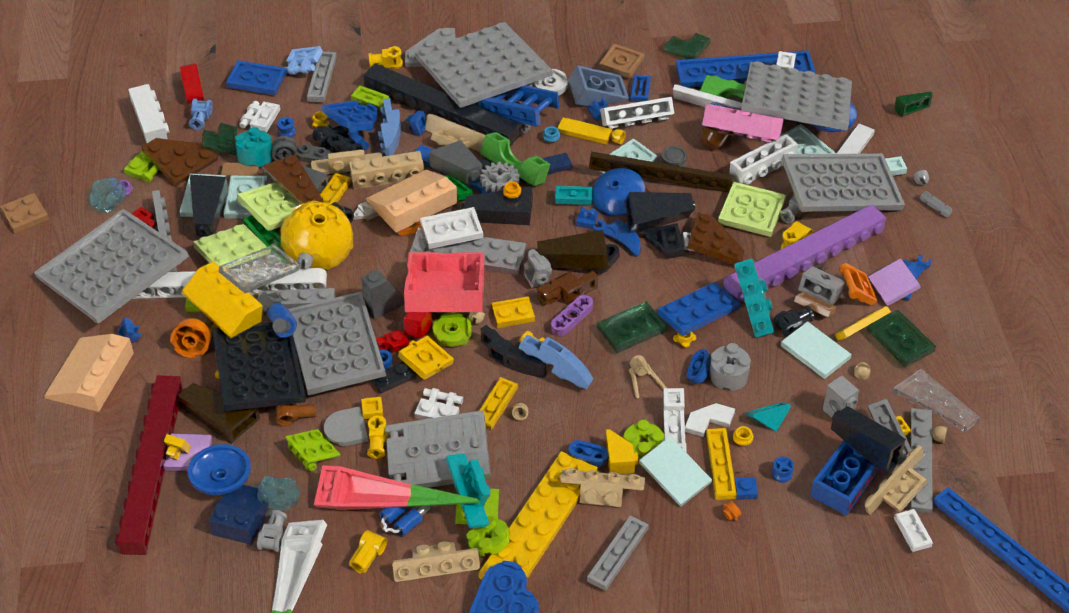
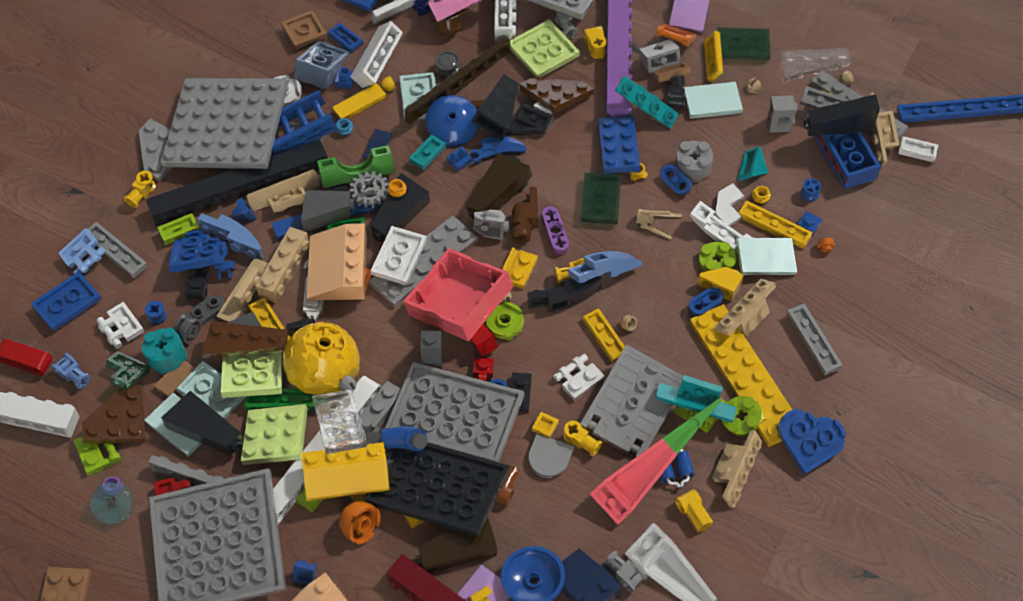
camera: 55 degrees left, 10 degrees up
clear light blue plate [257,476,300,510] -> none
lime hinge [285,429,341,471] -> none
yellow plate [312,111,330,128] -> none
black connector [327,134,363,153] -> none
yellow plate [398,336,454,380] -> none

